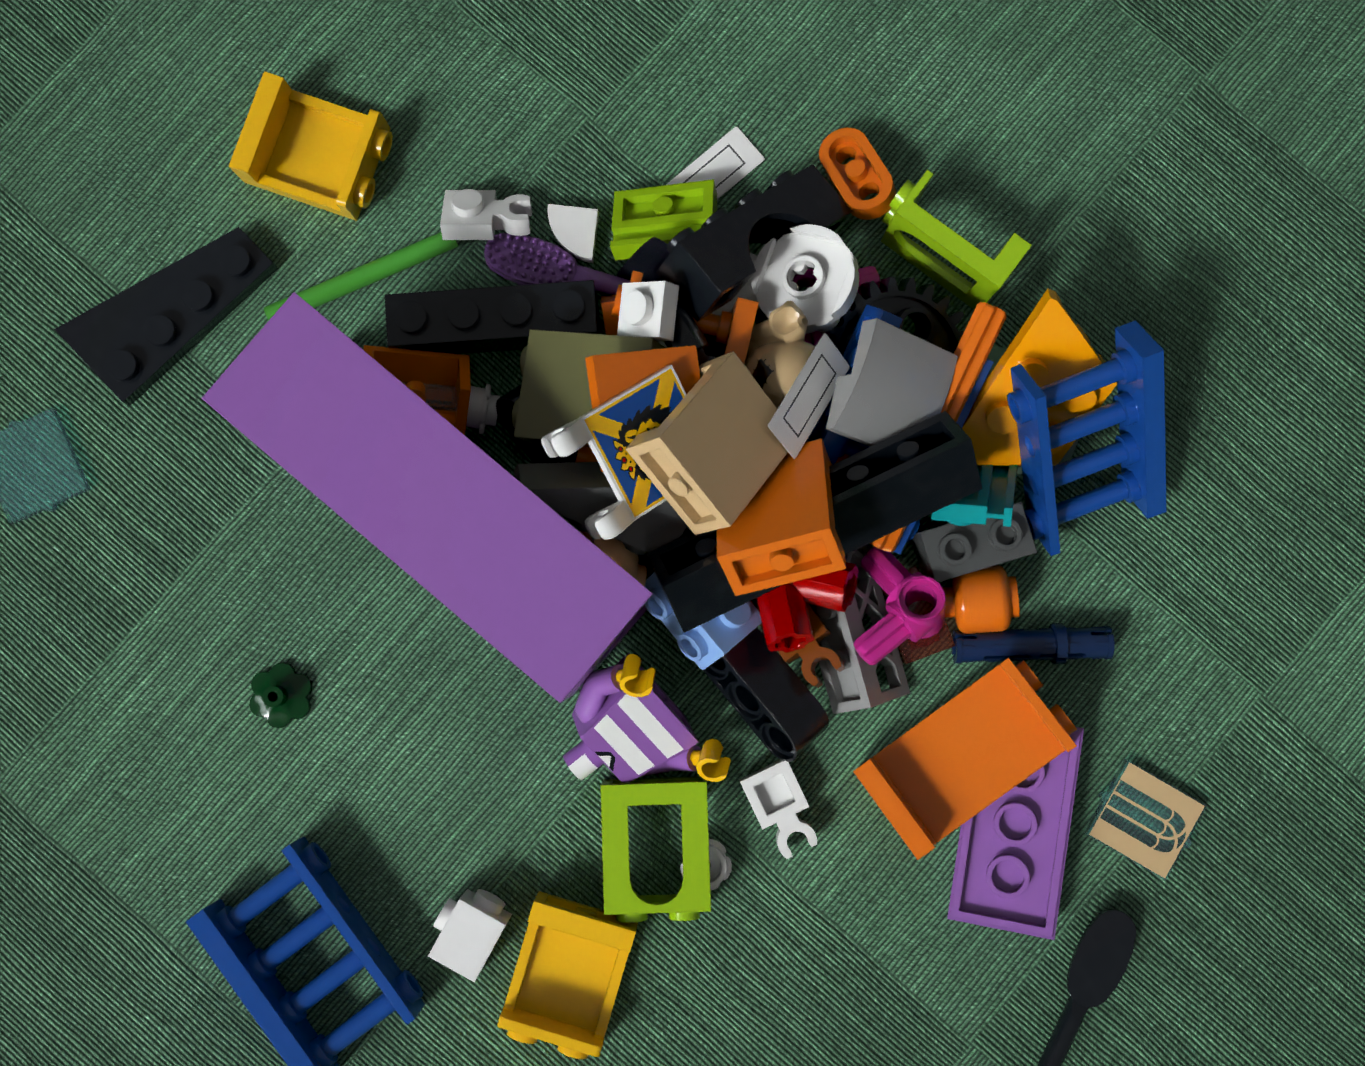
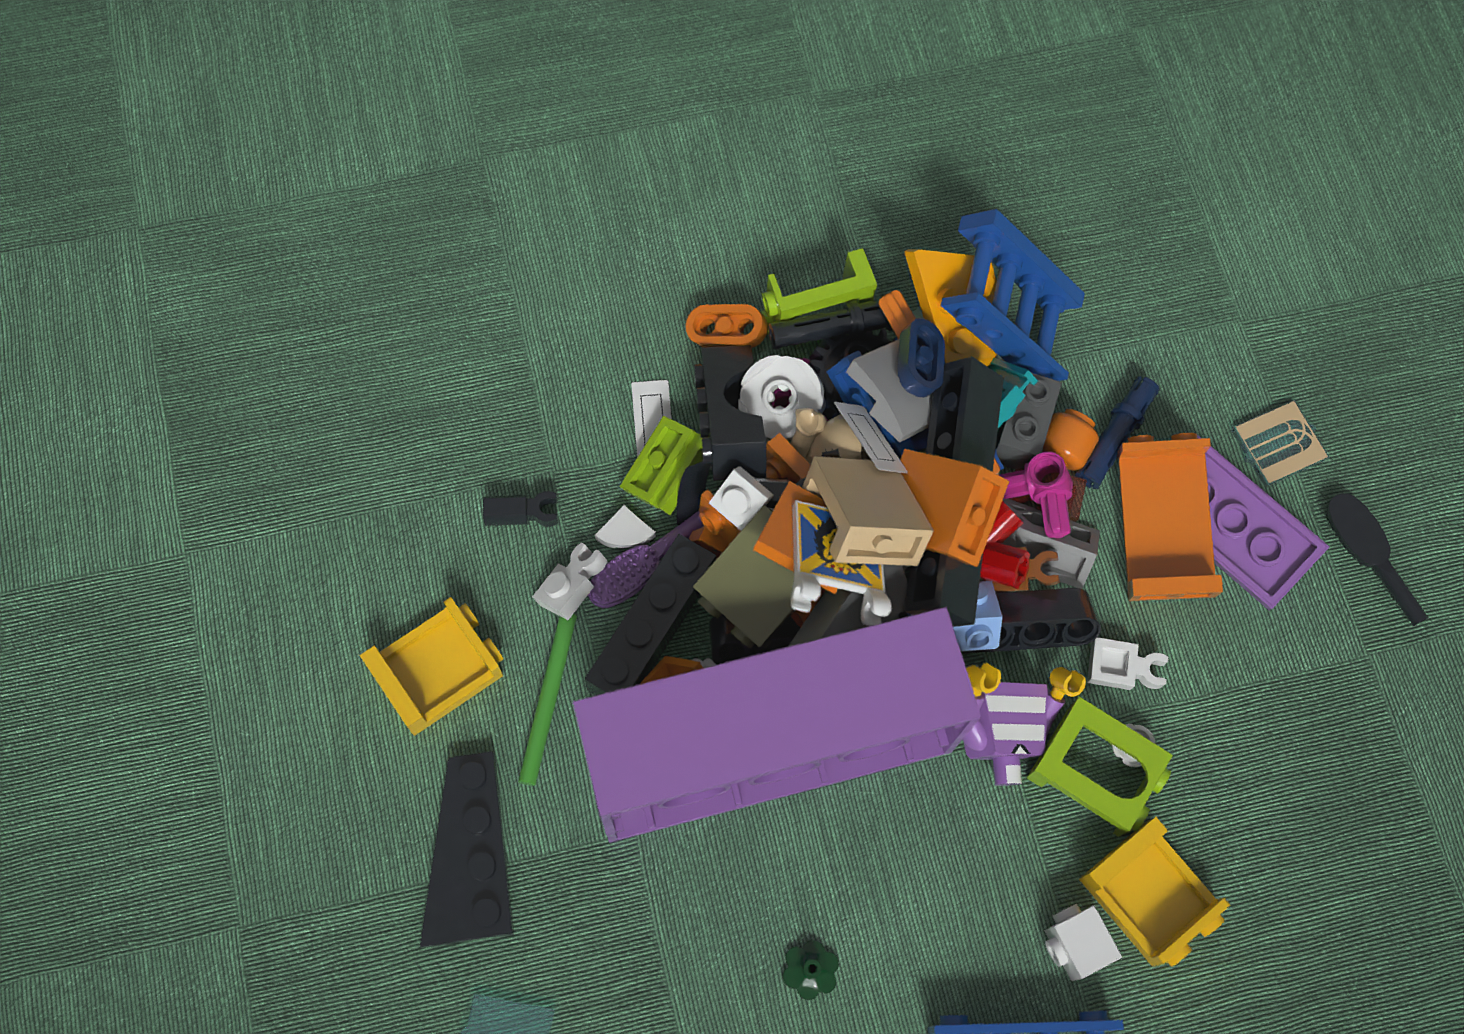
camera: 60 degrees left, 15 degrees down
none -> black bar [483,491,558,527]
none -> black pin [768,293,893,350]
none -> dark blue plate [897,318,945,398]

